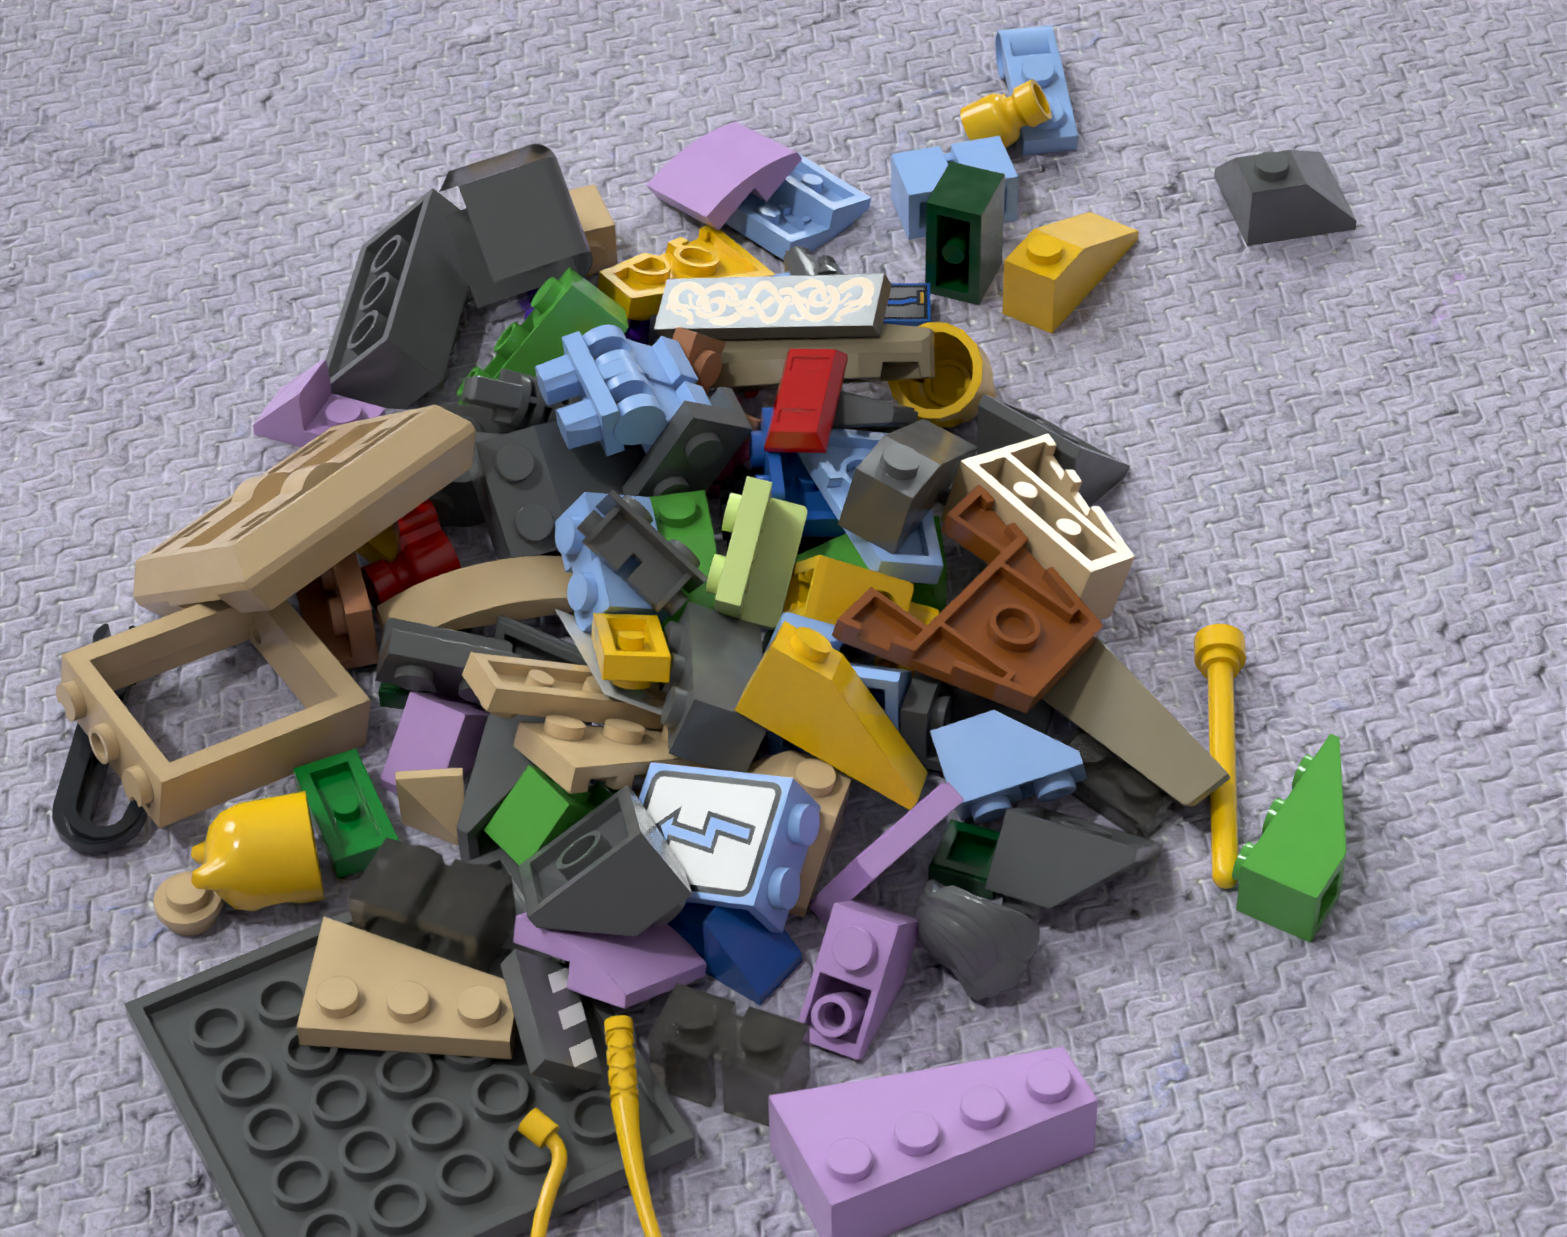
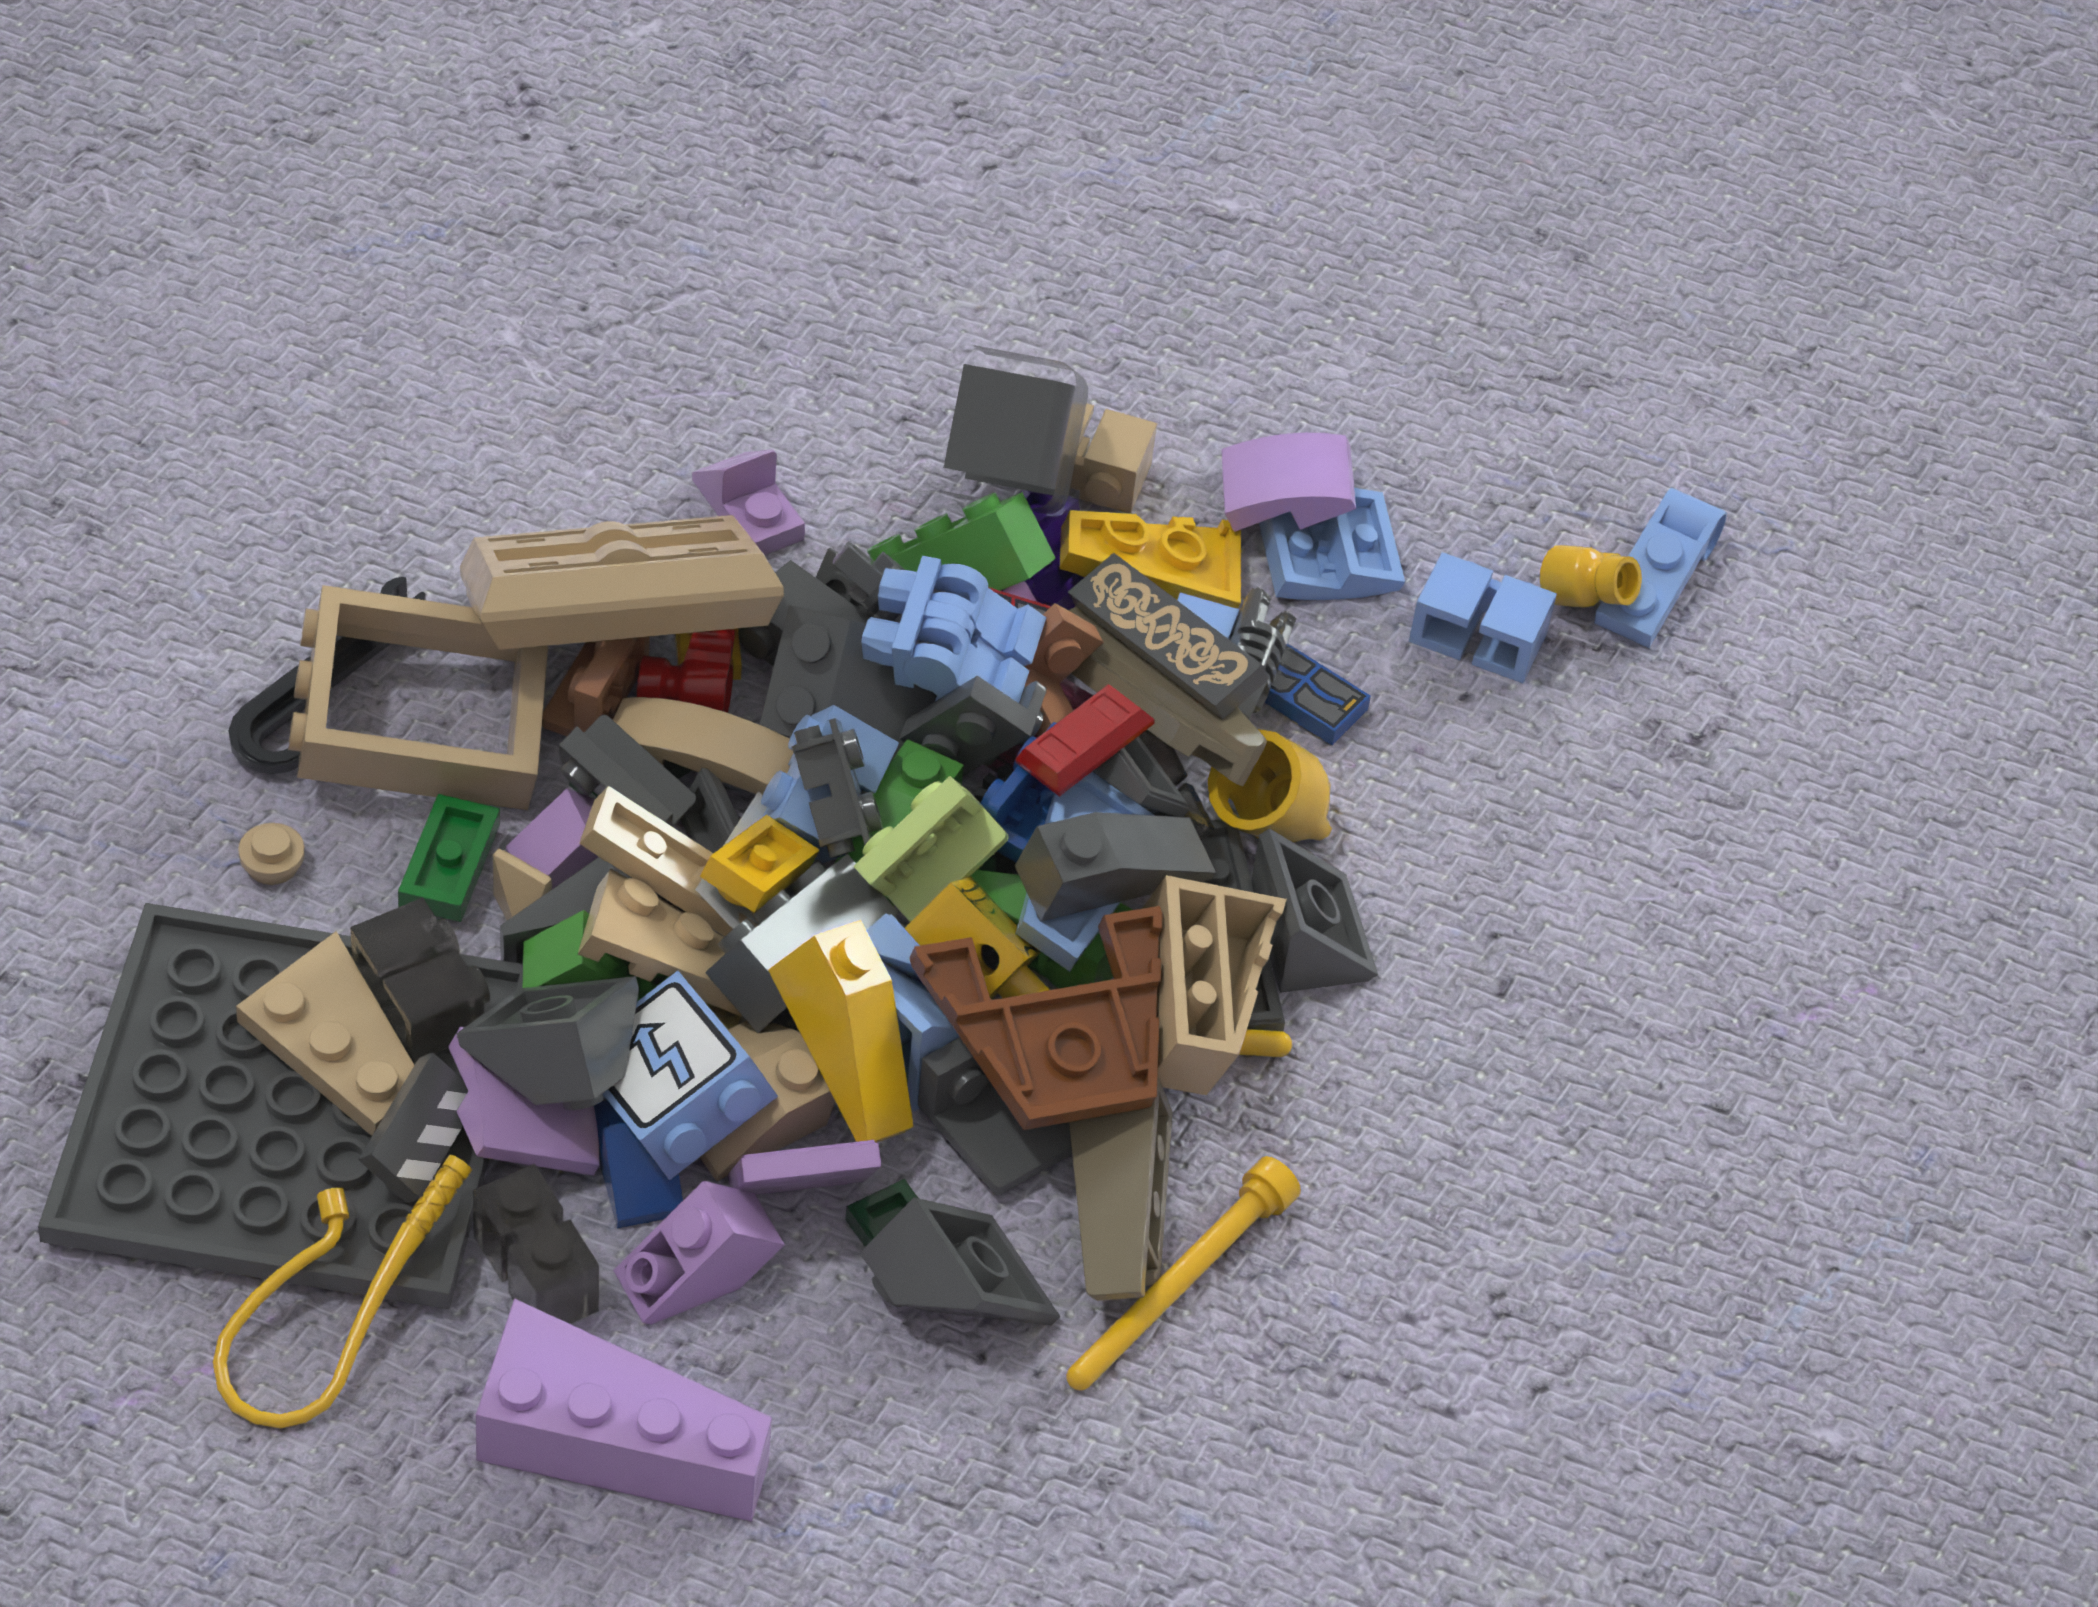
camera: 30 degrees right, 5 degrees up
yellow piece [191,791,325,912] -> none
dark grey slope [326,188,471,409] -> none
dark grey hair [915,879,1040,1001] -> none
dark green brick [925,161,1005,305] -> none
light blue slope [930,710,1087,823] -> none
yellow slope [1002,212,1139,334] -> none
clear smoke plate [1061,727,1186,839] -> none
dark grey slope [1214,150,1357,246] -> none
bright green slope [1232,734,1346,943] -> none

